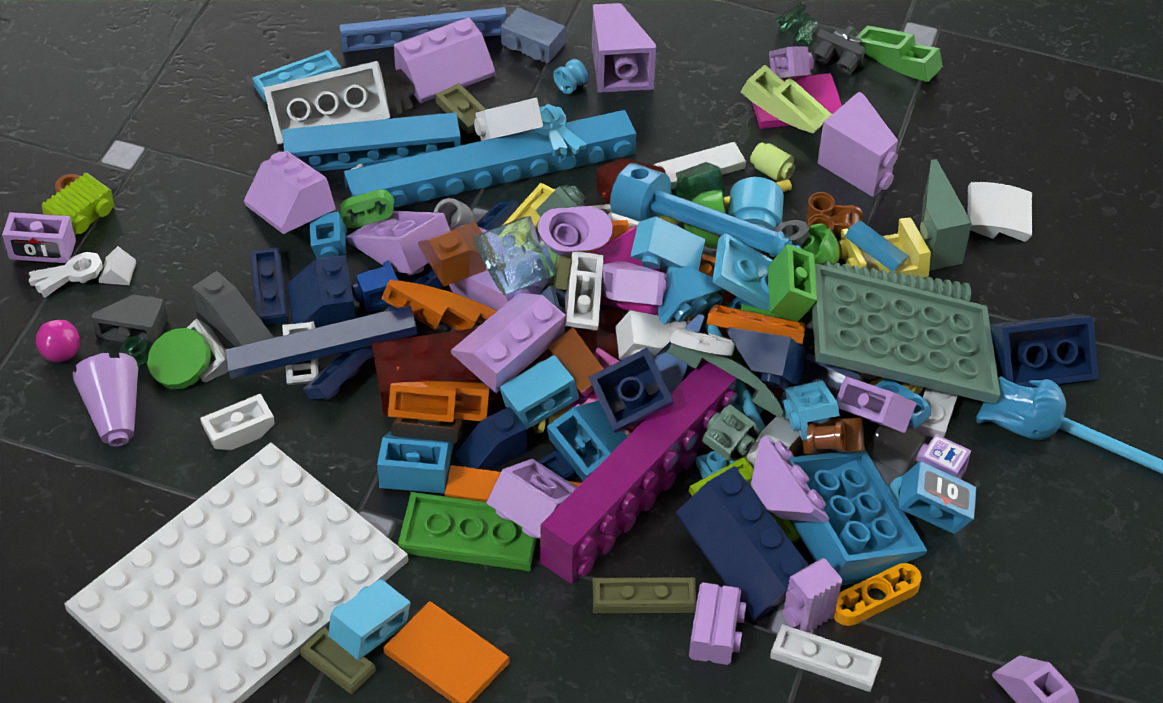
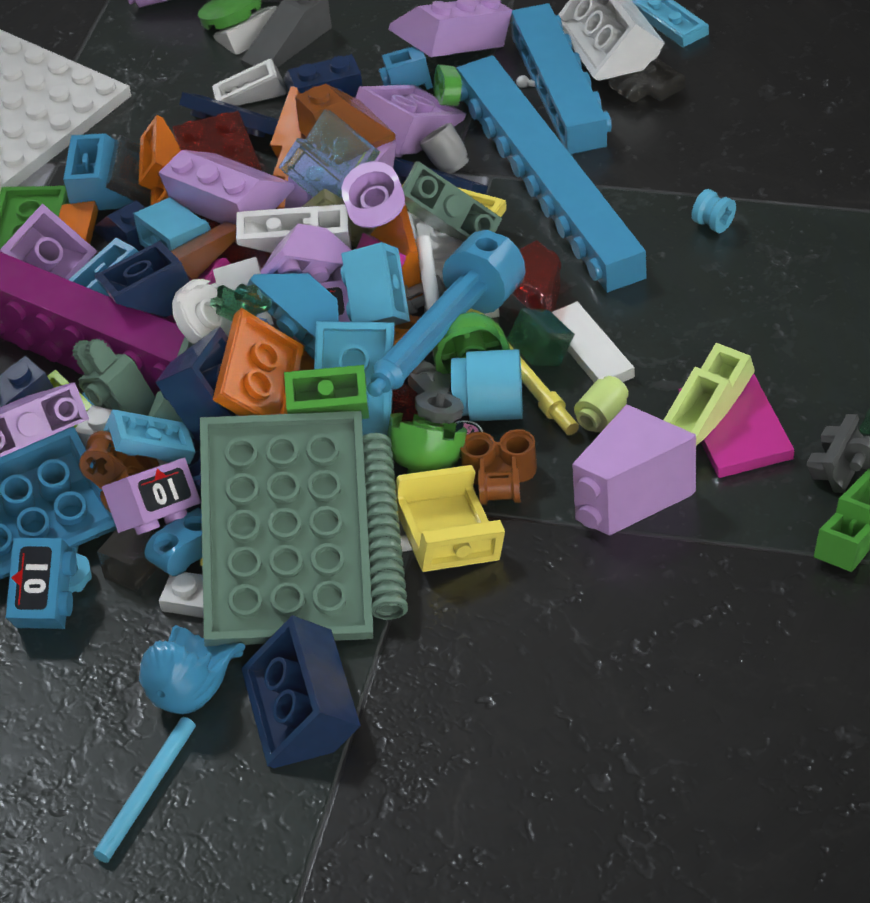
camera: 90 degrees right, 5 degrees down
white slope [200,394,275,450] -> none
tile [225,305,418,379] -> none
dark blue tile [249,247,289,326] -> none
medium blue tile [340,7,507,52] -> none
lavender slope [394,17,496,103] -> none
olive plate [435,83,486,135] -> none
white slope [474,98,543,141] -> none
sand blue brick [501,7,566,63] -> none
medium azure piece [534,104,587,156] -> none
lavender slope [592,3,656,92] -> none
lavender slope [769,47,813,79] -> none
dark azure tile [845,220,909,271] -> none
lavender brick [916,434,971,479] -> none
sand green slope [920,159,972,271] -> none
white slope [968,182,1032,242] -> none
none -> clear green piece [210,284,272,321]

